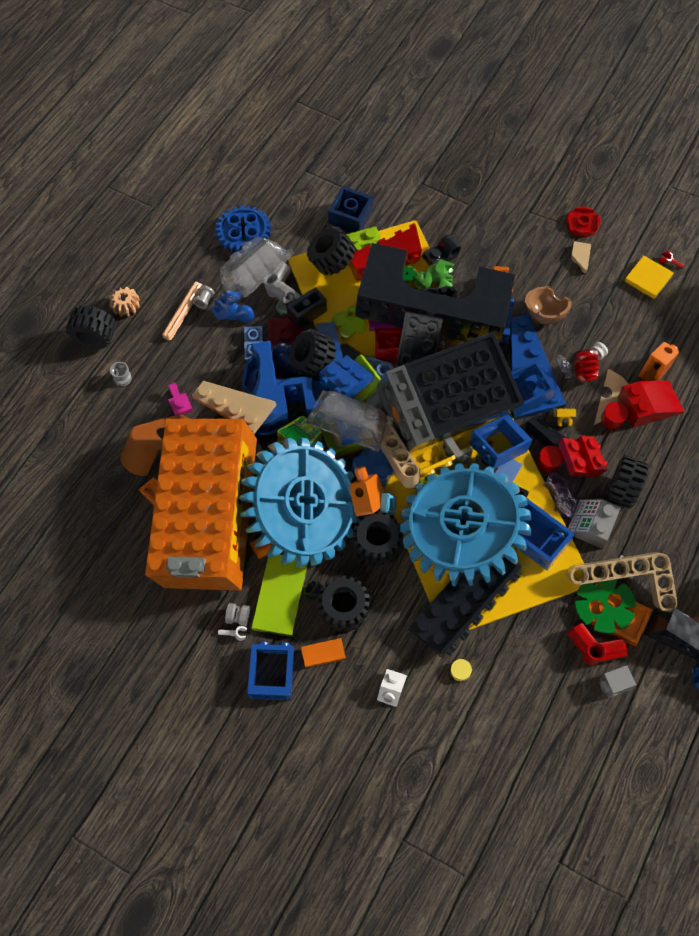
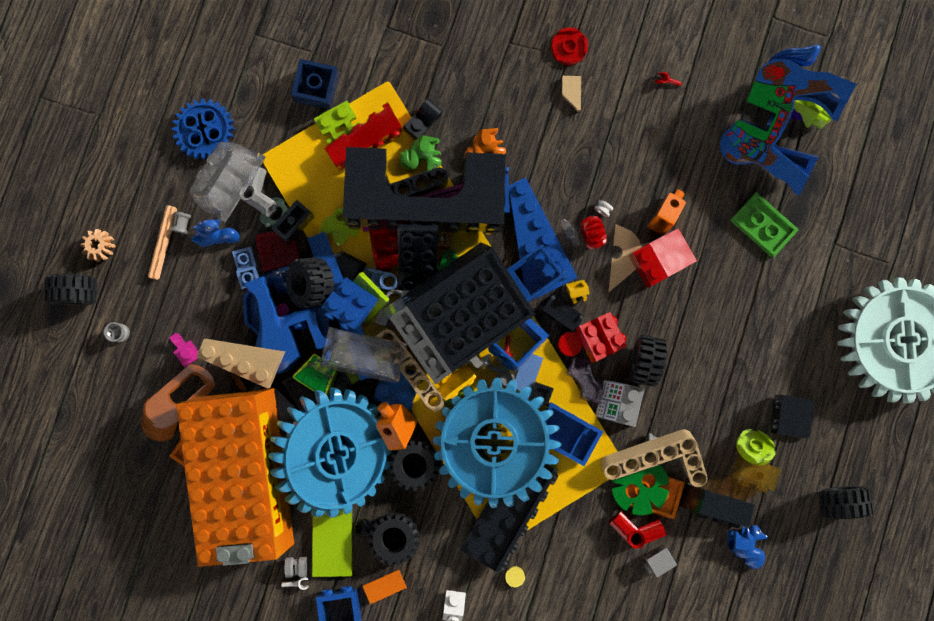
camera: 15 degrees left, 20 degrees up
black tyre [307,226,355,275] -> none
medium azure tile [380,493,397,516] -> none
green plant [403,266,417,282] -> none
medium nougat cylinder [525,286,572,325] -> none
red piece [601,402,628,430] -> none
yellow tile [624,256,674,299] -> none

